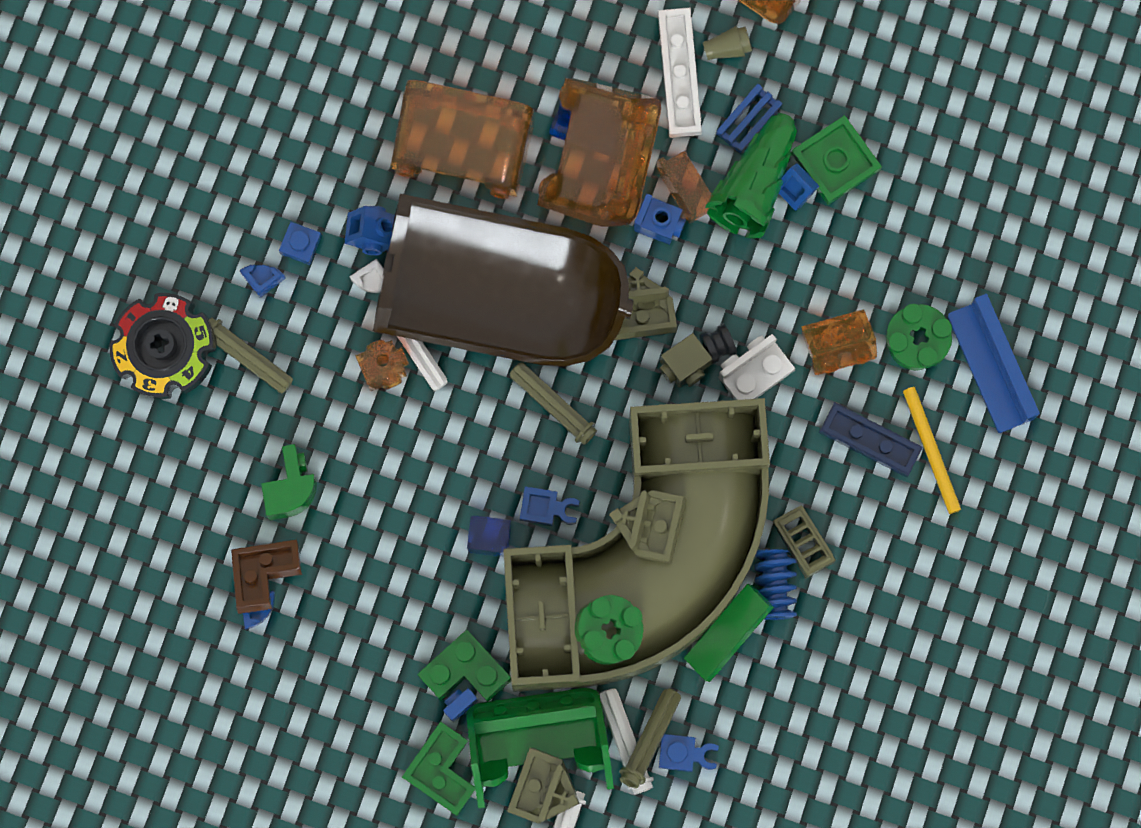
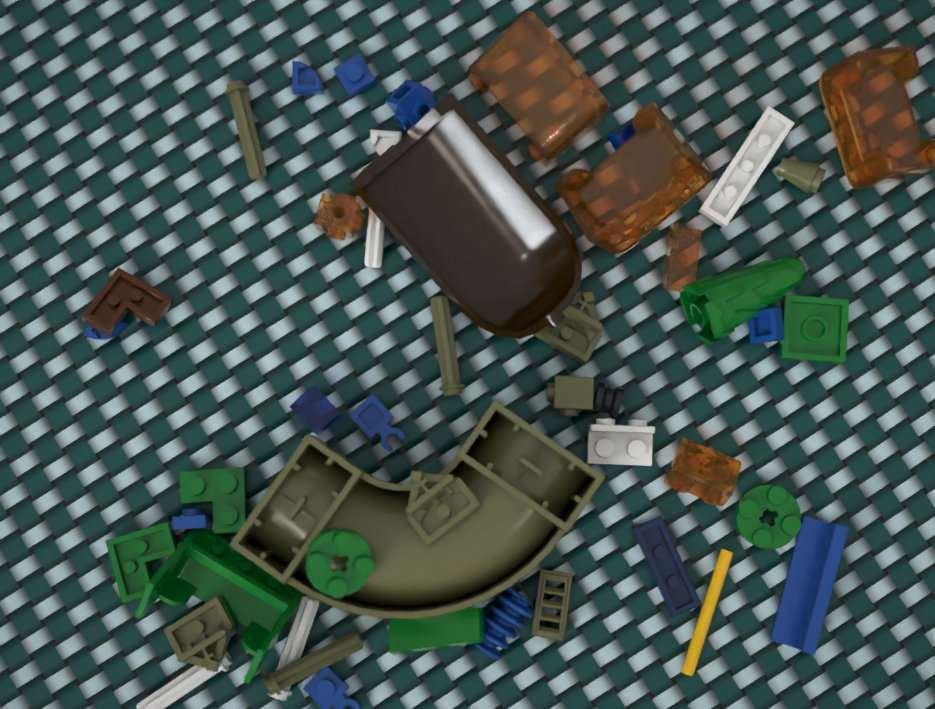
camera: 40 degrees right, 5 degrees up
black piece [109,293,217,399] -> none
green brick [261,444,317,521] -> none
blue brick [634,194,686,245] -> none
blue tile [716,84,783,154] -> none

